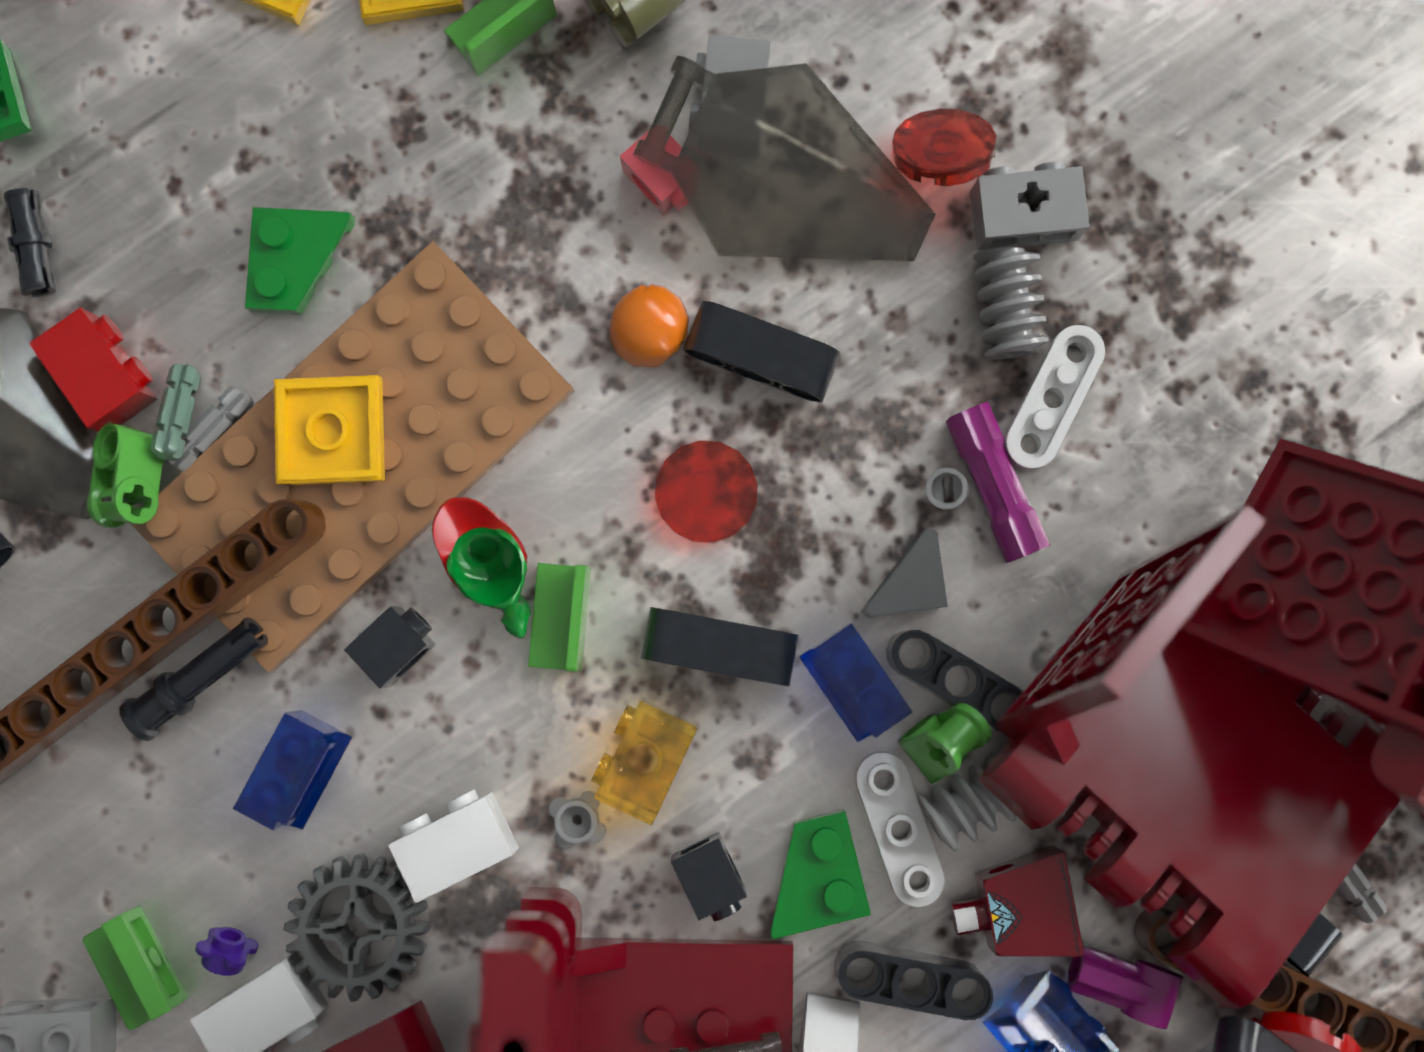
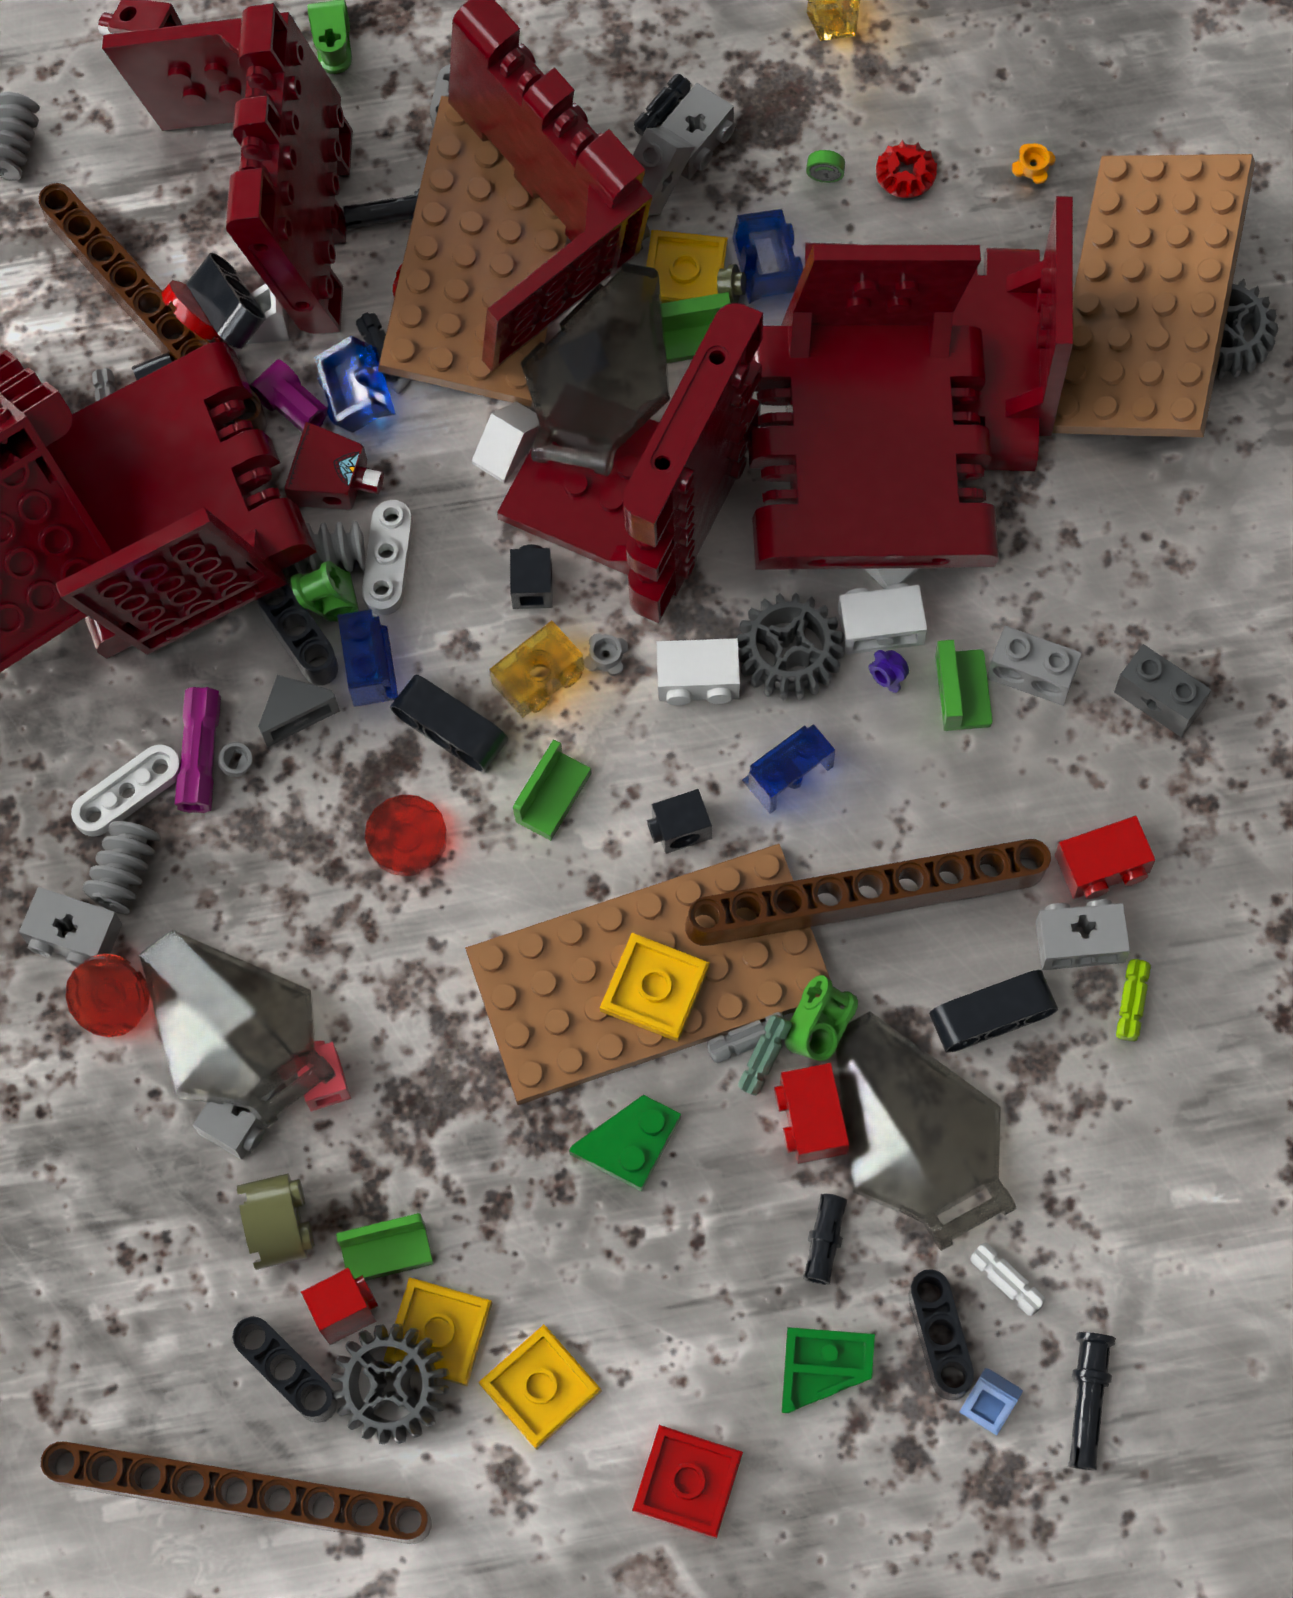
camera: 155 degrees left, 15 degrees down
black pin [119,617,268,741] -> none
green hair [432,497,531,639] -> none
orange hair [609,284,690,368] -> none
black beam [683,301,841,403] -> none
green wing [770,809,871,939] -> none
black beam [834,941,993,1020] -> none

